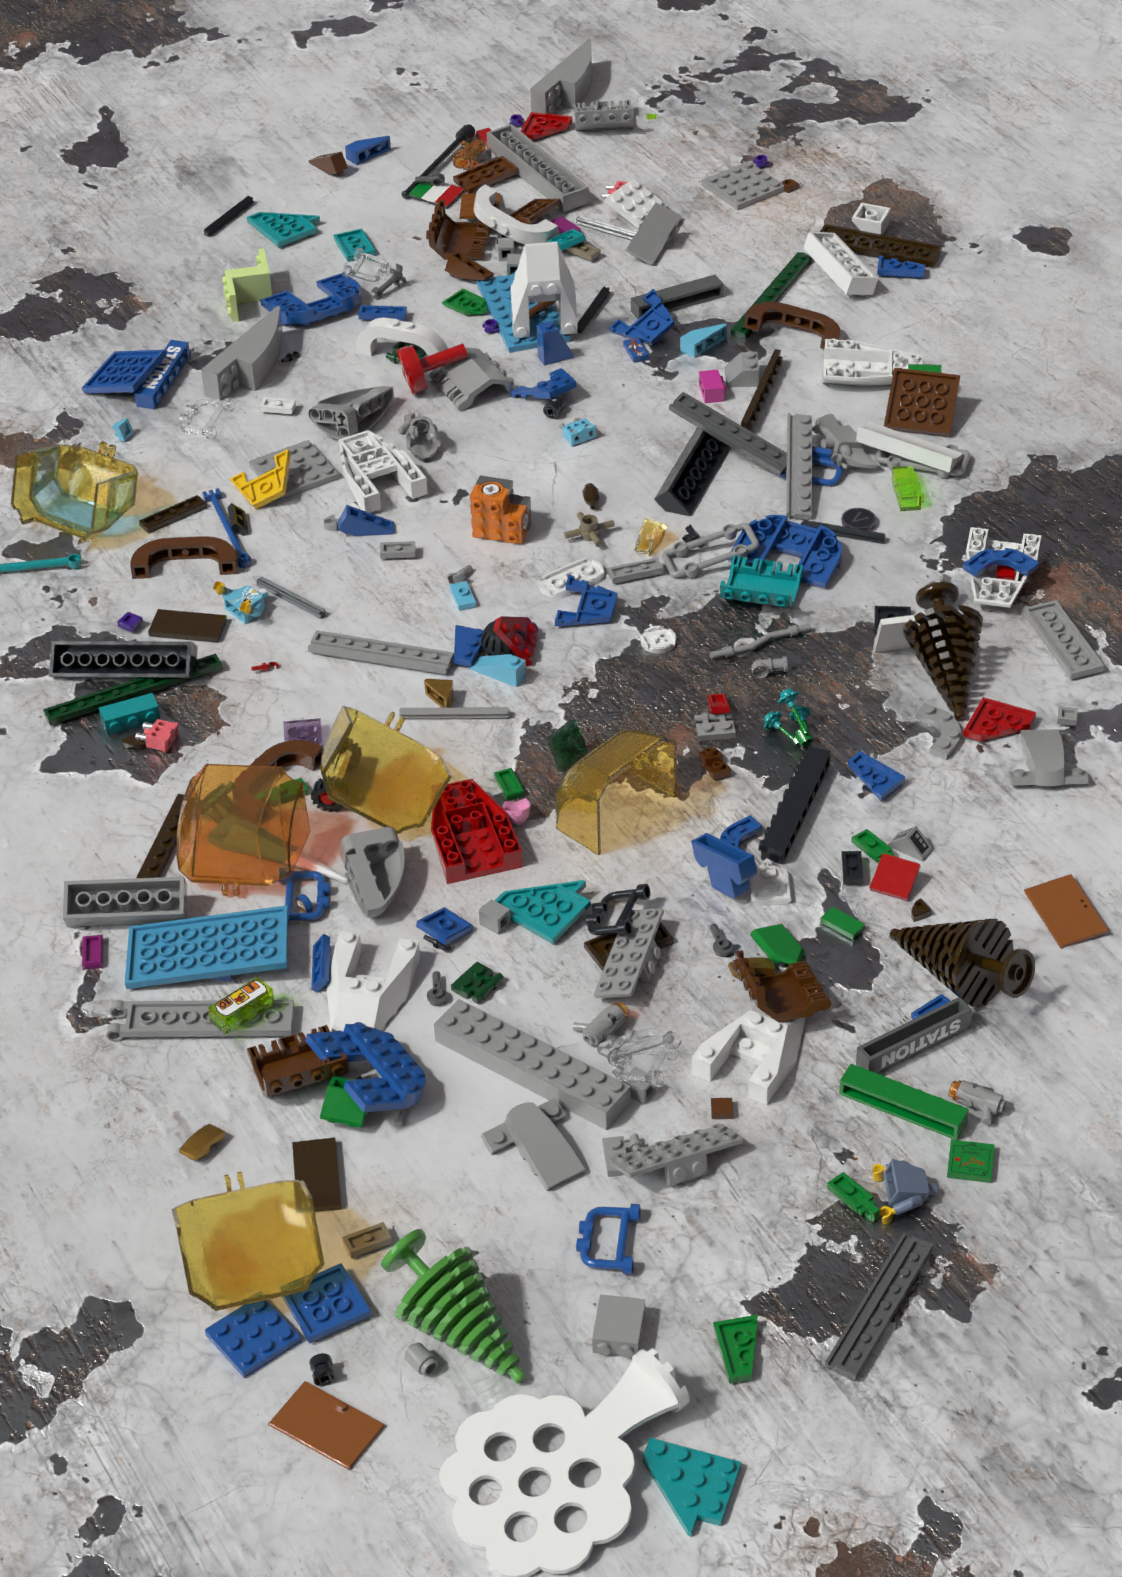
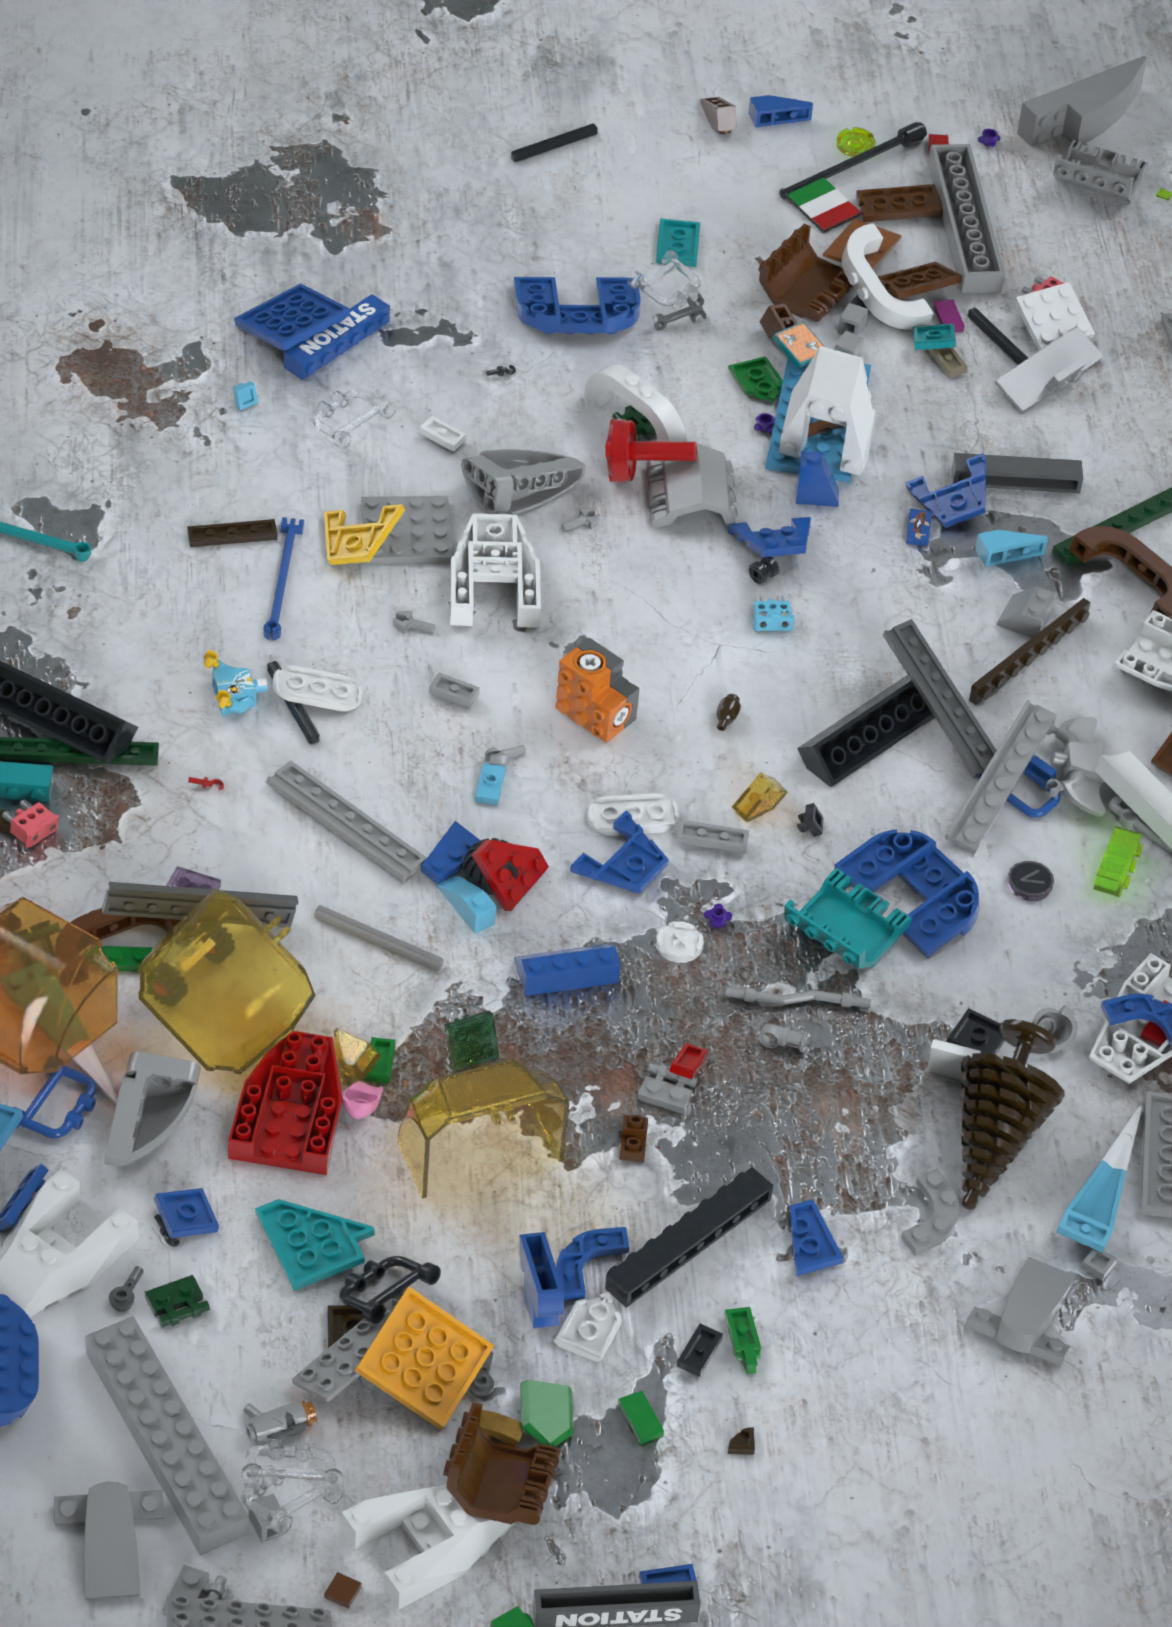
camera: 20 degrees right, 5 degrees up
clear yellow windscreen [11,441,139,545] -> none
dark purple plate [117,612,143,632] -> none
reddish brown arch [130,536,238,579] -> none
dark brown tile [148,609,227,643] -> none
light grey slope [201,306,283,402] -> none
yellowish green bracket [222,248,272,322] -> none
black plate [227,503,248,536] -> none
teal wing [247,212,320,247] -> none
blue tile [296,894,313,913] -> none
blue slope [338,505,394,536] -> none
blue plate [358,305,407,321] -> none
light grey hair [406,416,441,460] -> none
dark grey plate [415,172,445,186] -> none
pearl gold slope [424,679,454,708] -> none
clear orange piece [453,138,492,170] -> none
light grey brick [479,899,511,935] -> none
red plate [521,112,573,140] -> none
dark tan bar [564,512,615,547] -> none
black axle [577,286,610,334] -> none
light grey bar [662,523,759,578] -> none
dark pink brick [699,369,727,404] -> none
plant [764,688,814,747] -> none
black axle [801,520,886,543] -> none
red tile [869,853,921,901] -> none
light grey slope [888,826,932,861] -> none
dark brown plant [889,918,1035,1007] -> none
red plate [963,697,1036,742] -> none
dark orange container [1024,874,1108,949] -> none
none -> dark grey plate [102,882,299,928]
none -> white tile [272,665,363,711]
none -> clear yellow slope [334,1028,381,1079]
none -> light orange plate [354,1286,495,1430]
none -> blue slope [514,944,621,996]
none -> dark purple plate [704,904,732,928]
none -> tile [772,321,825,368]
none -> clear neon green tile [836,127,876,157]
none -> medium azure plate [1056,1106,1142,1253]

